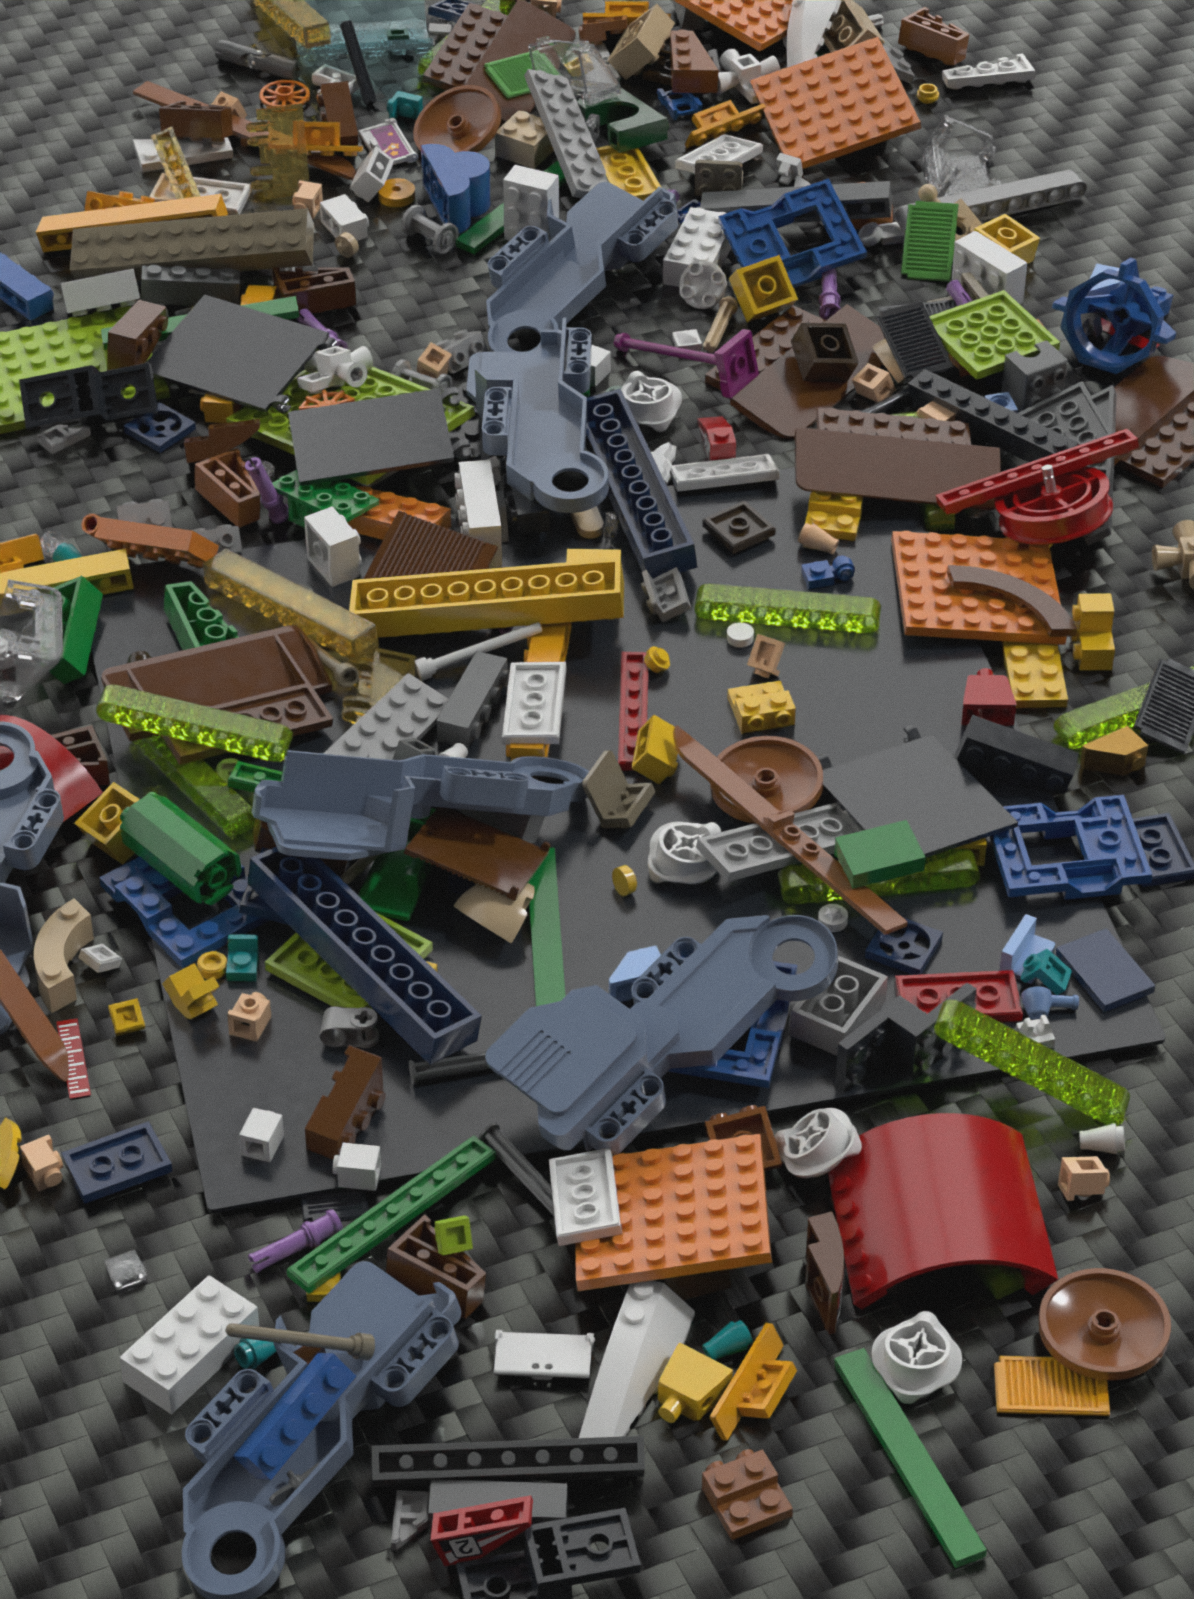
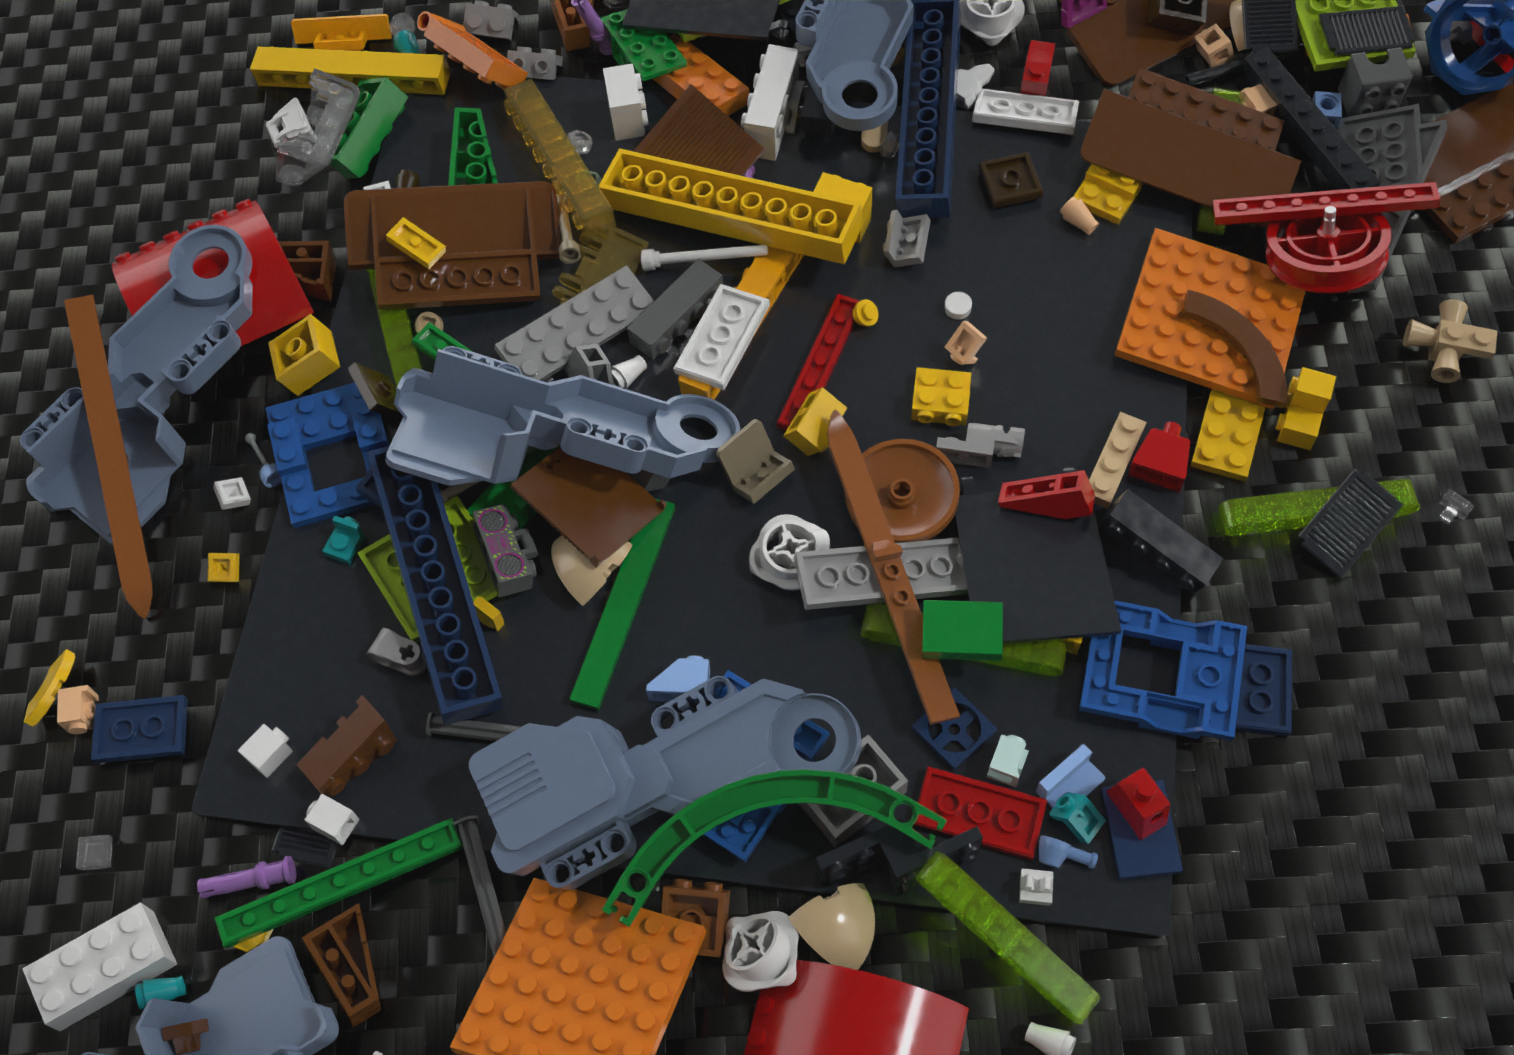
camera: 25 degrees right, 20 degrees up
tan brick [34,899,94,1013] -> none
sticker [57,1018,91,1099] -> none
clear neon green beam [96,684,293,762] -> none
green brick [120,792,242,905] -> none
yellow brick [162,963,220,1019] -> none
yellow tile [197,951,227,979] -> none
dark tan piece [225,1323,375,1361] -> none
light nougat brick [227,992,271,1042] -> none
lime tile [435,1215,473,1255] -> none
white tile [549,1148,622,1246] -> none
yellow tile [612,865,637,896] -> none
clear neon green beam [694,583,881,633] -> none
blue plate [801,555,855,589] -> none
white tile [818,904,848,932] -> none
pearl gold slope [1080,726,1148,776] -> none
none -> light blue hinge [245,433,282,488]
none -> dark brown plate [348,362,403,421]
none -> yellow plate [386,217,446,269]
none -> dark grey piece [473,504,538,597]
none -> green piece [602,769,947,927]
none -> tan brick [788,883,875,970]
none -> light grey plate [936,423,1025,468]
none -> light aqua window [987,734,1029,788]
none -> red slope [998,470,1095,519]
none -> tan plate [1089,412,1147,509]
none -> red torso [1106,768,1170,840]
none -> black window [1318,6,1415,56]

